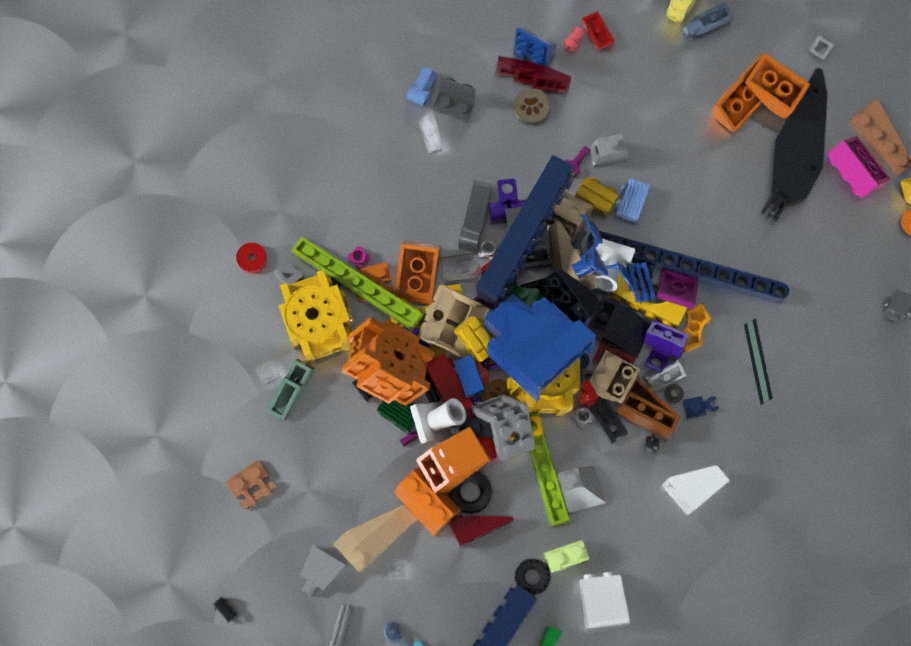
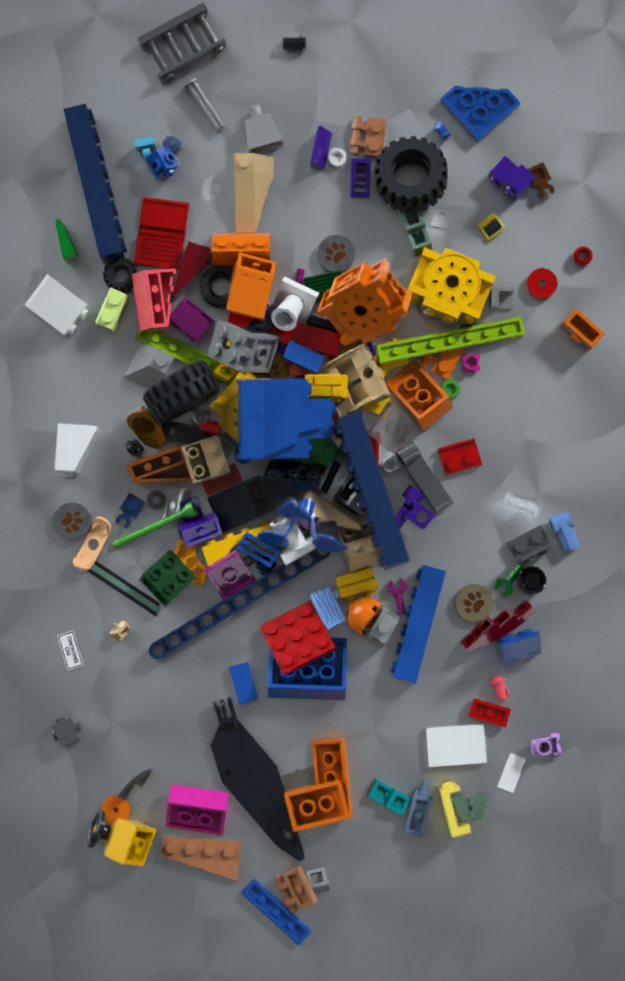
camera: 130 degrees right, 10 degrees up
none -> flat silver tile [53,502,92,541]
none -> white sticker [57,631,84,671]
none -> light nougat piece [72,516,111,571]
none -> tan piece [110,621,130,641]
none -> bright green piece [113,501,198,548]
none -> clear smoke slope [118,768,153,800]
none -> pearl gold piece [127,406,165,448]
none -> coral wedge [132,269,176,331]
none -> red piece [134,197,190,270]
none -> dark green bracket [139,550,196,607]
none -> black tyre [143,361,220,424]
none -> blue brick [145,146,180,178]
none -> magenta brick [169,297,215,342]
none -> blue tile [229,662,258,704]
none -> blue tile [241,878,312,946]
none -> red plate [259,600,336,676]
none -> blue slope [268,638,347,700]
none -> nougat plate [274,866,318,913]
none -> dark purple slope [310,126,332,169]
none -> flat silver tile [317,235,355,272]
none -> white tile [327,148,346,168]
none -> orange cylinder [347,597,383,636]
none -> dark purple slope [350,159,371,198]
none -> teal slope [366,778,412,816]
none -> black tyre [375,136,448,213]
none -> blue brick [390,565,446,683]
none -> white tile [426,724,487,767]
none -> blue tile [434,121,451,140]
none -> red plate [437,438,482,476]
none -> blue plate [440,86,521,141]
none -> bright green tile [441,380,460,399]
none -> slope [478,213,505,241]
none -> dark purple brick [488,156,535,201]
none -> green bar [494,564,524,596]
none -> black hair [517,566,547,595]
none -> reddish brown plate [528,162,554,198]
none -> orange brick [561,308,605,351]
none -> red plate [573,246,593,266]

